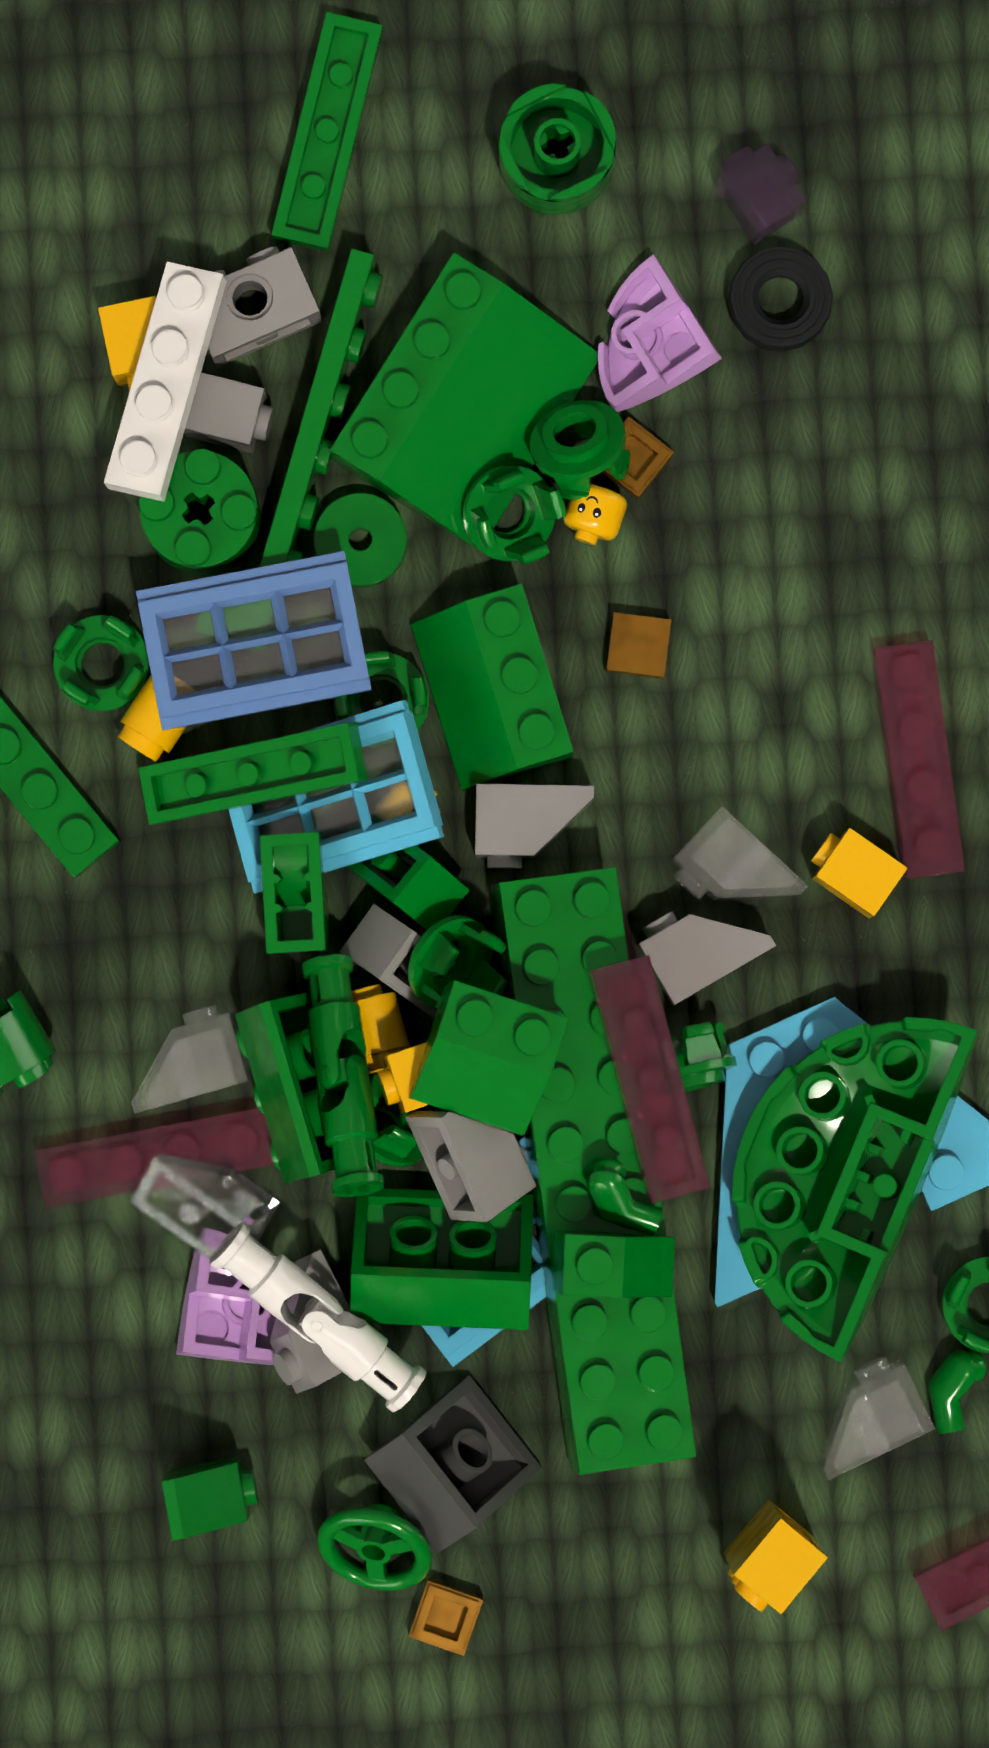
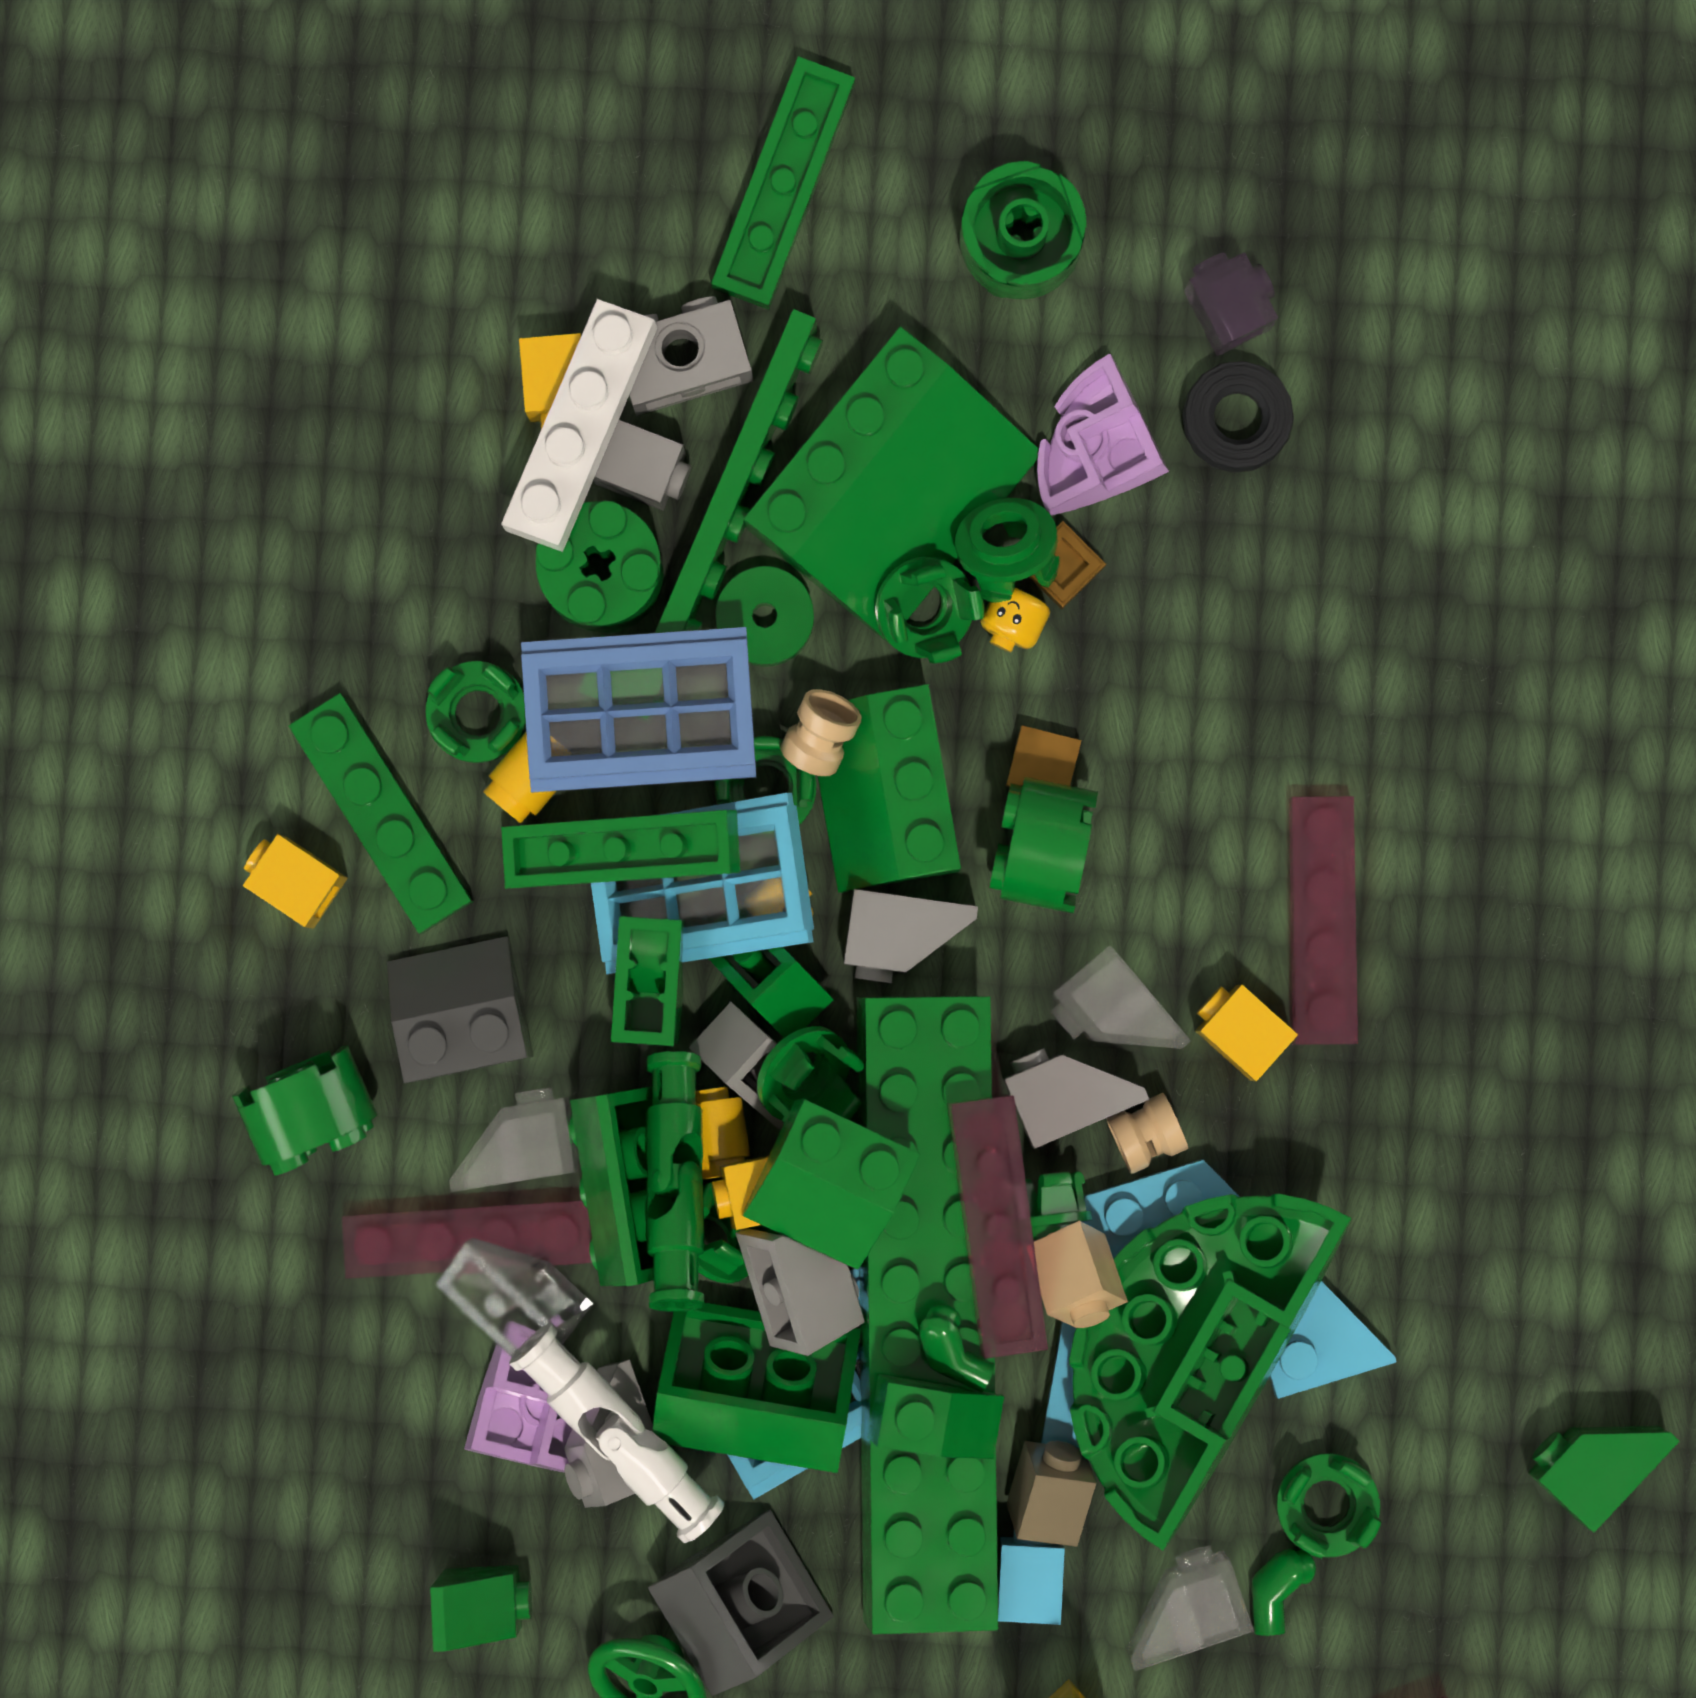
camera: 10 degrees right, 0 degrees up
none -> dark grey slope [387,936,534,1083]
none -> tan wheel [780,689,862,776]
none -> green brick [989,777,1098,914]
none -> medium azure brick [997,1530,1065,1625]
none -> dark tan brick [1006,1441,1096,1547]
none -> tan brick [1025,1220,1128,1328]
none -> tan wheel [1106,1093,1189,1174]

